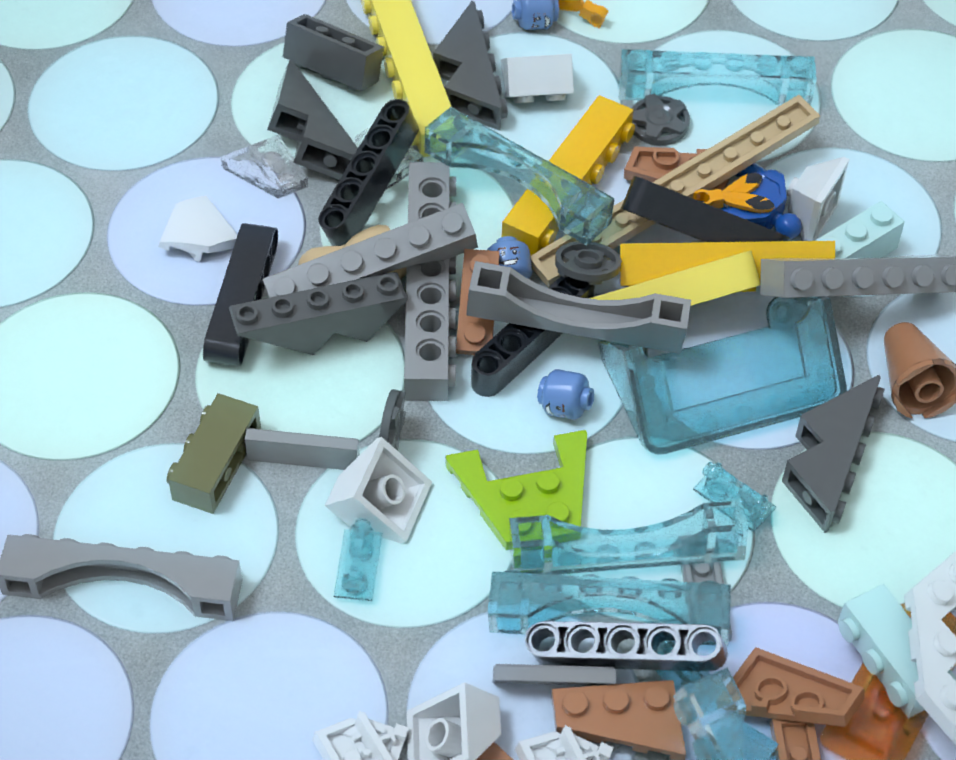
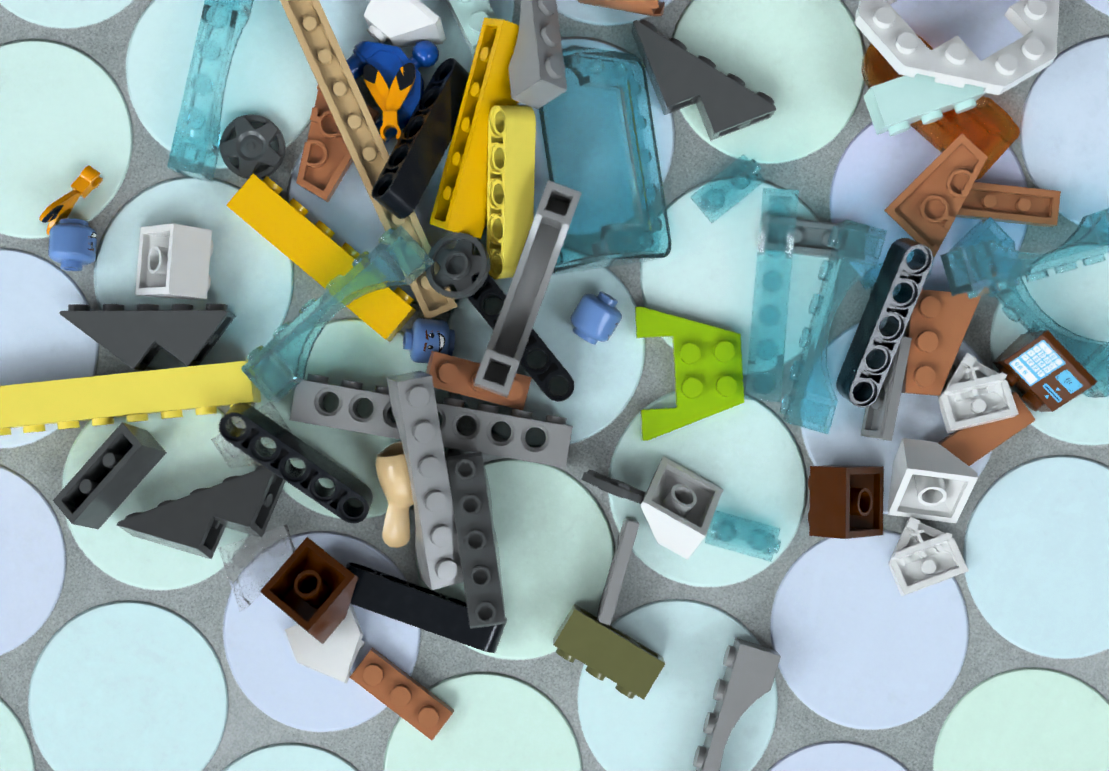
camera: 75 degrees left, 35 degrees up
none -> reddish brown slope [260,537,358,644]
none -> nougat plate [349,647,454,740]
none -> reddish brown slope [808,465,884,539]

